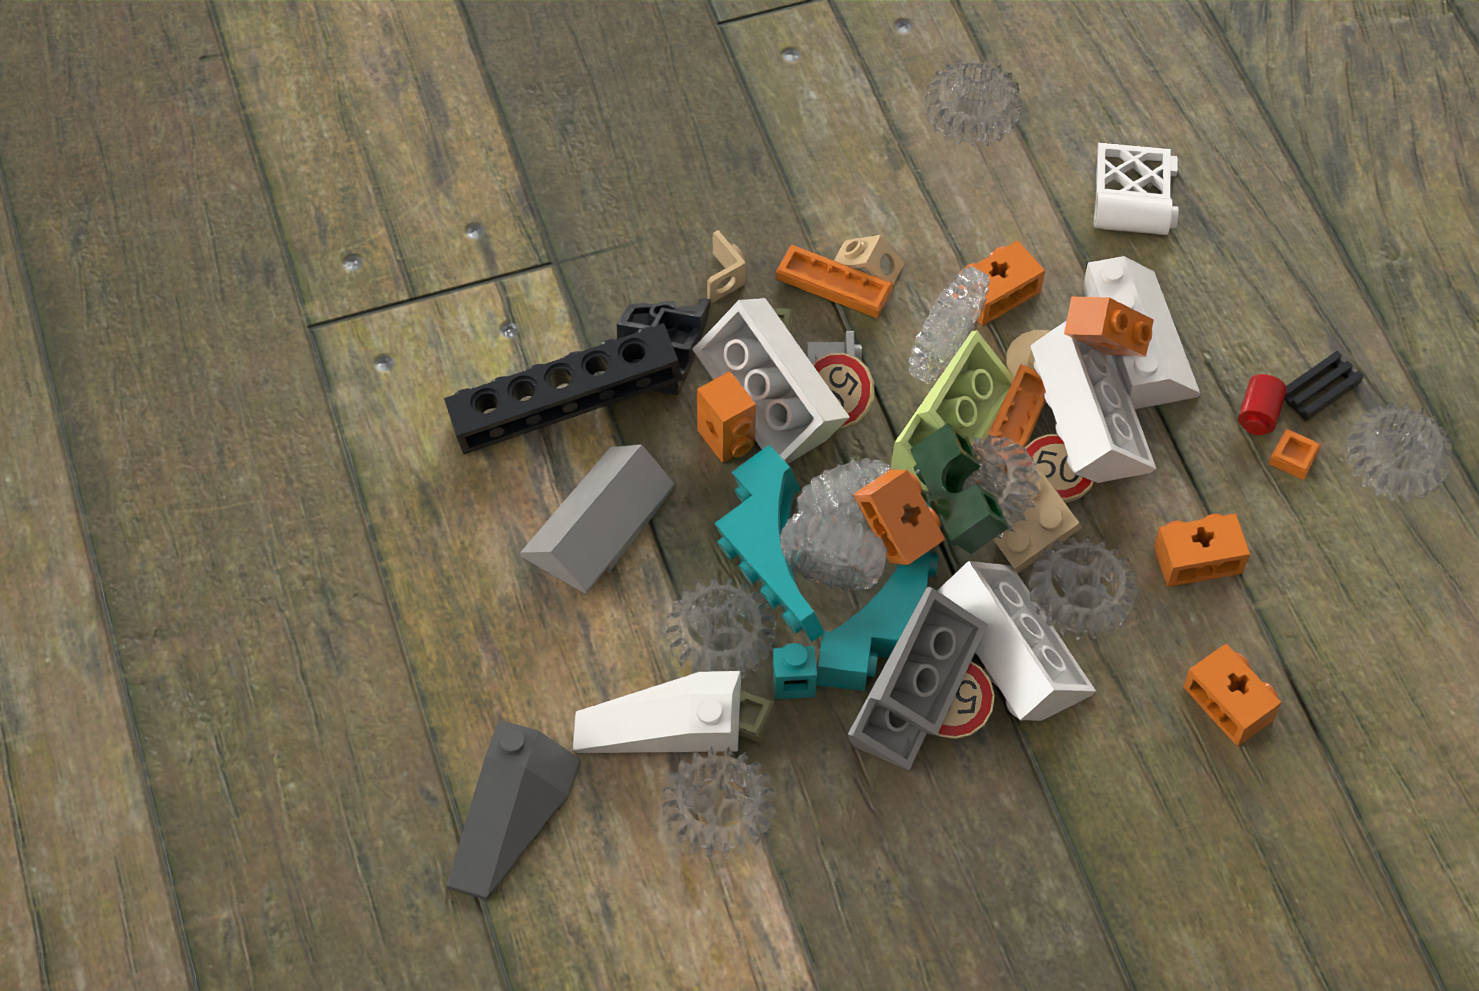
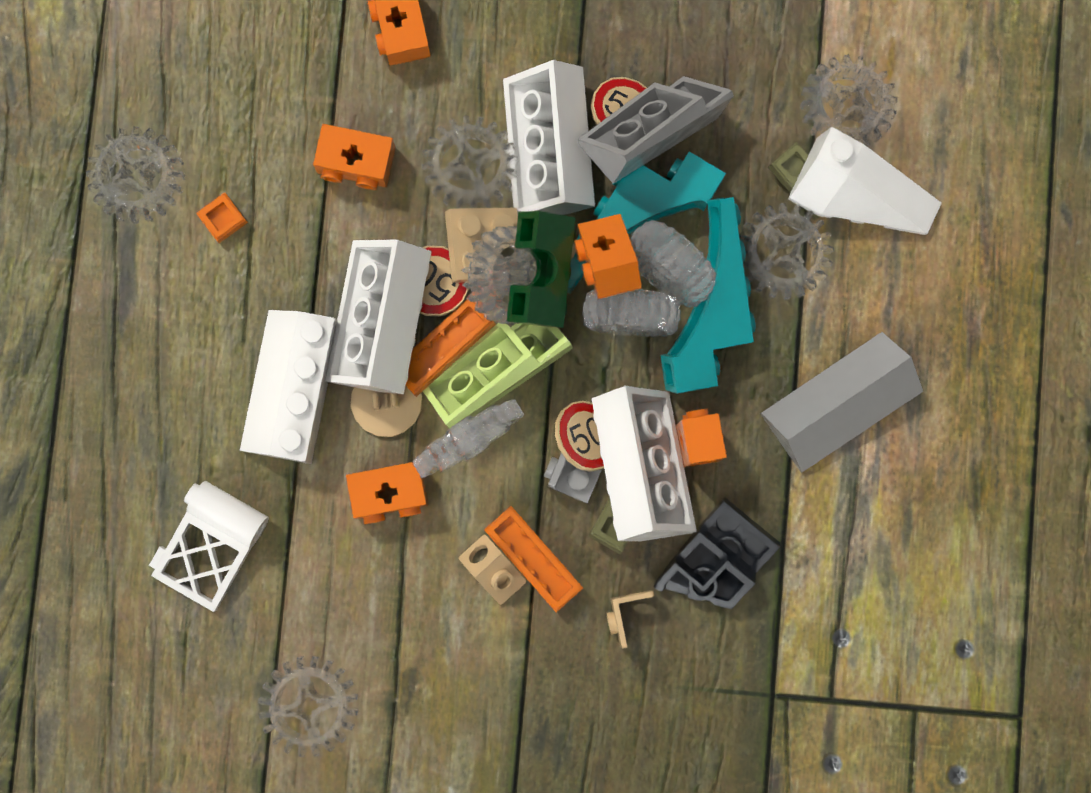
camera: 160 degrees left, 25 degrees up
black brick [444,323,683,454] -> none
dark grey wedge [447,720,581,900] -> none
teal brick [772,643,817,700] -> none
orange brick [1064,296,1154,357] -> none
red brick [1238,374,1287,435] -> none
black tile [1284,351,1364,421] -> none

